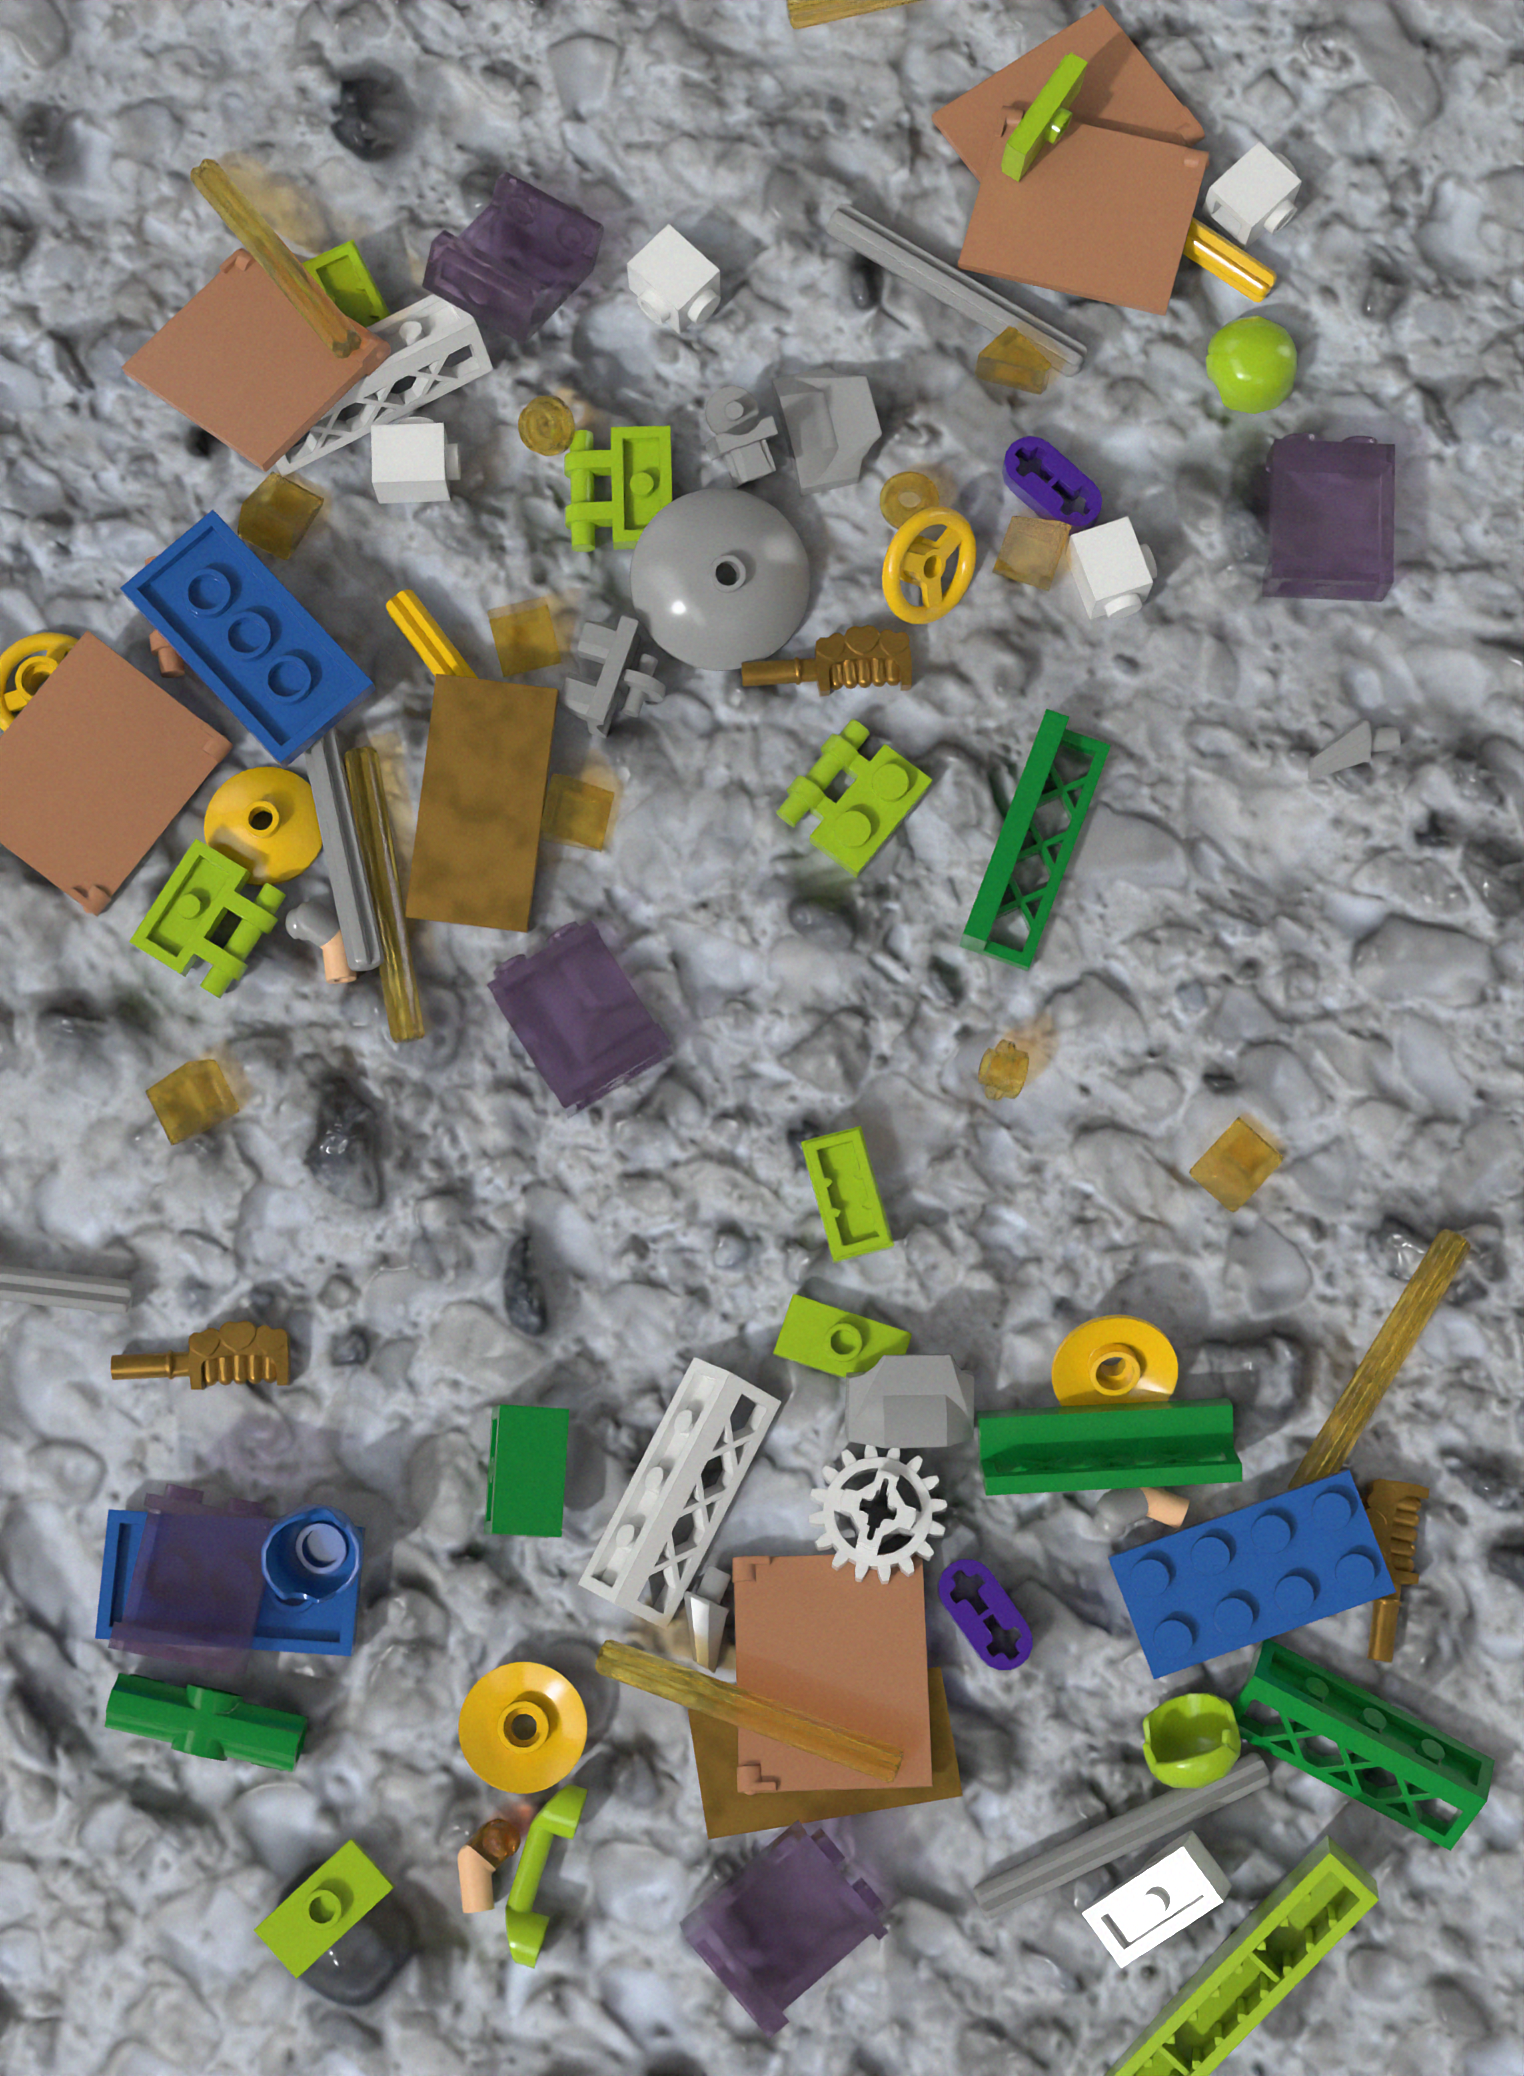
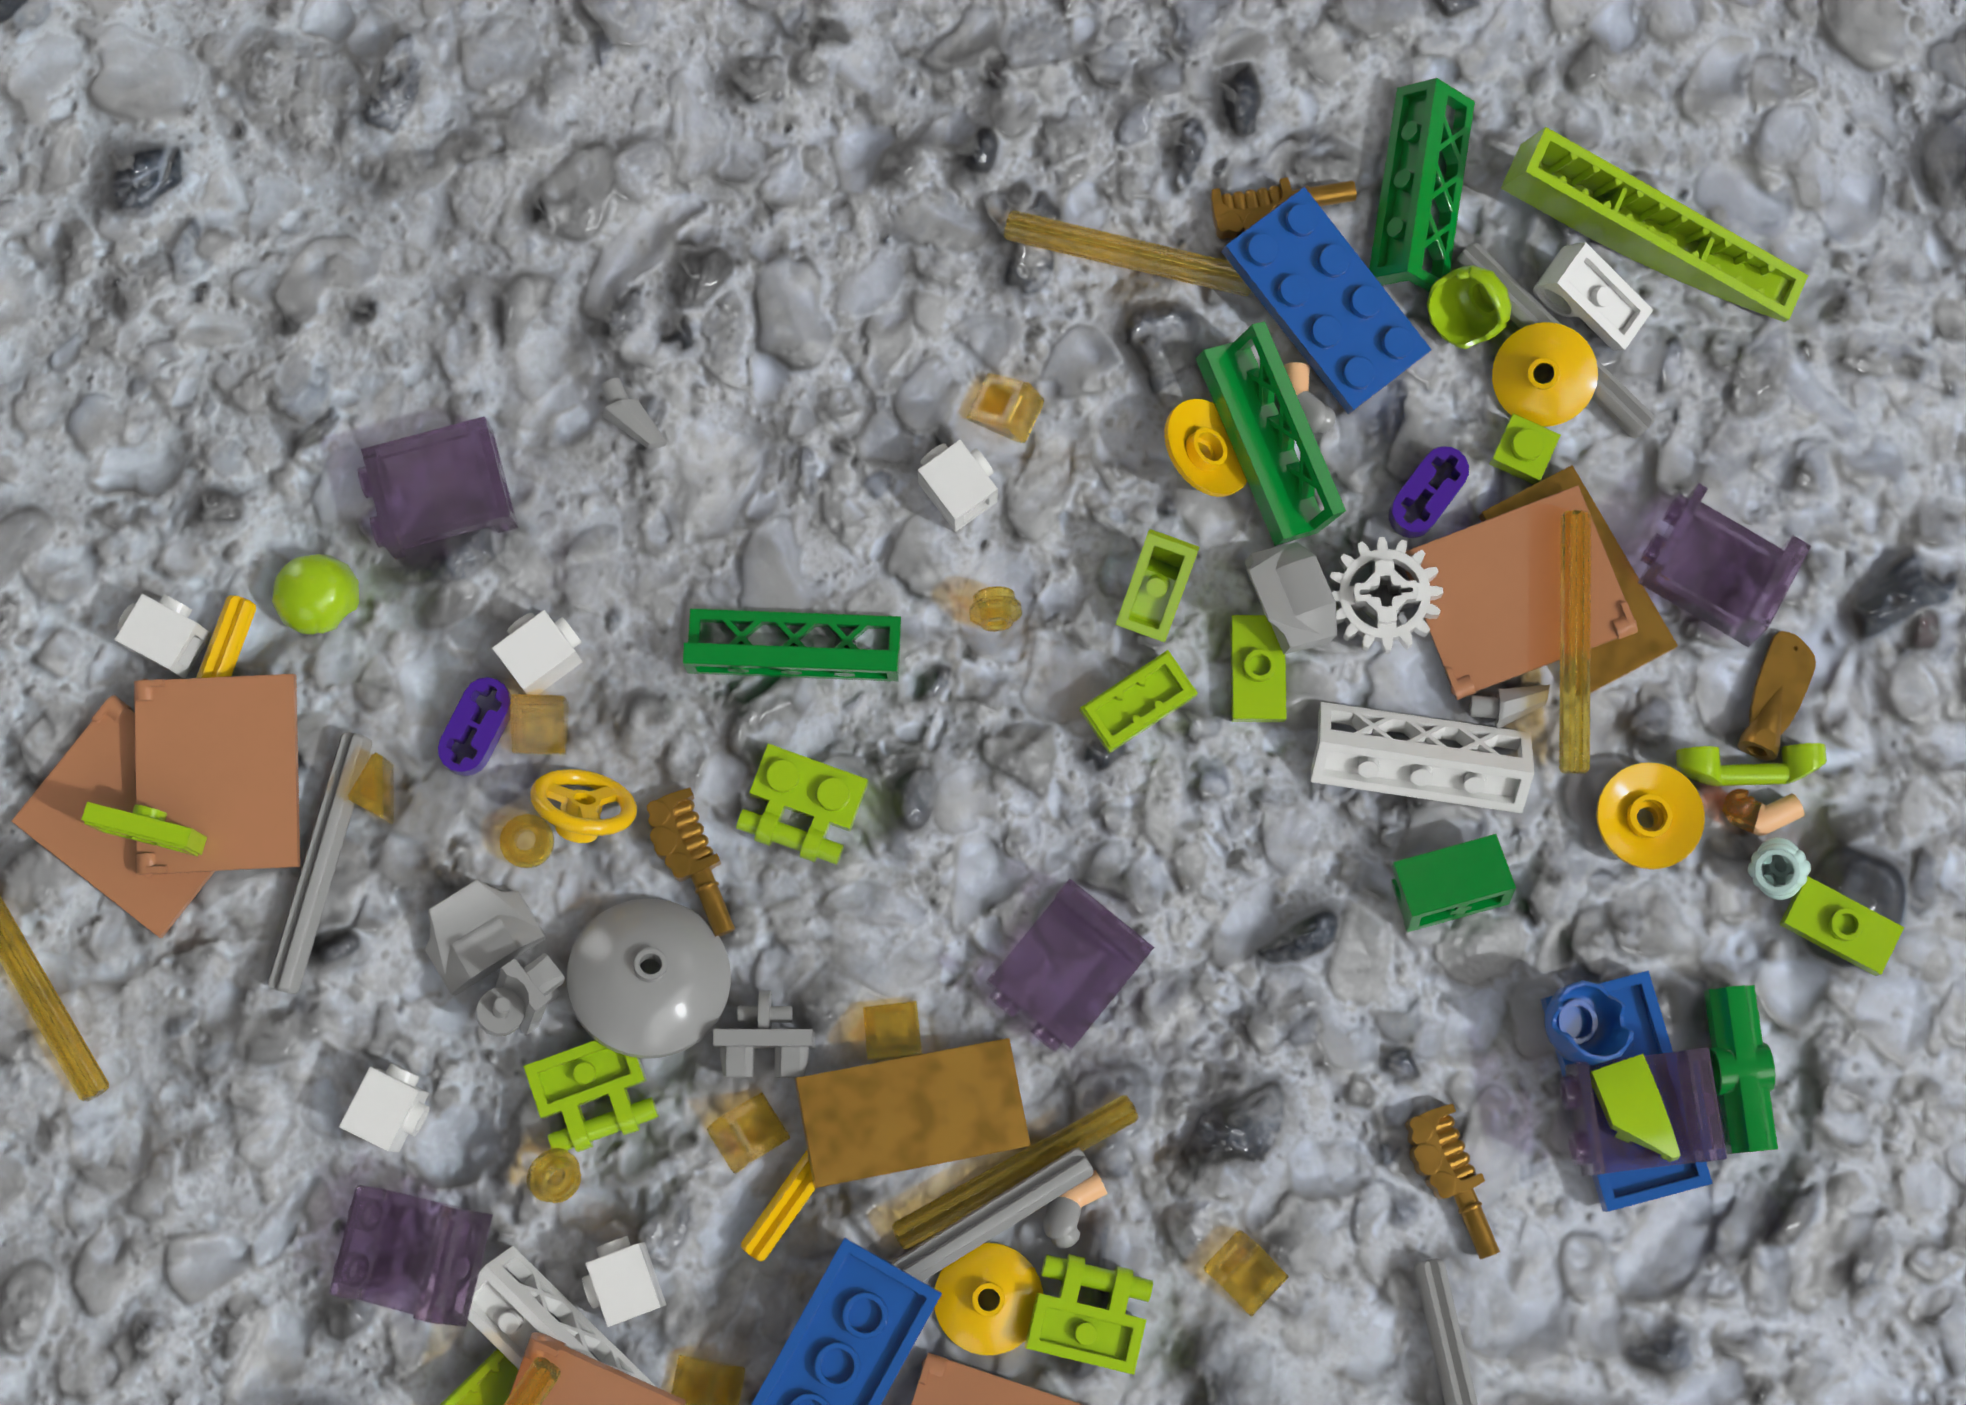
camera: 110 degrees left, 0 degrees up
none -> white brick [918,440,998,532]
none -> lime slope [1115,529,1200,643]
none -> lime plate [1489,413,1561,485]
none -> yellow dish [1492,322,1598,427]
none -> lime slope [1588,1054,1681,1162]
none -> pearl gold piece [1737,631,1816,760]
none -> light aqua piece [1748,837,1811,900]

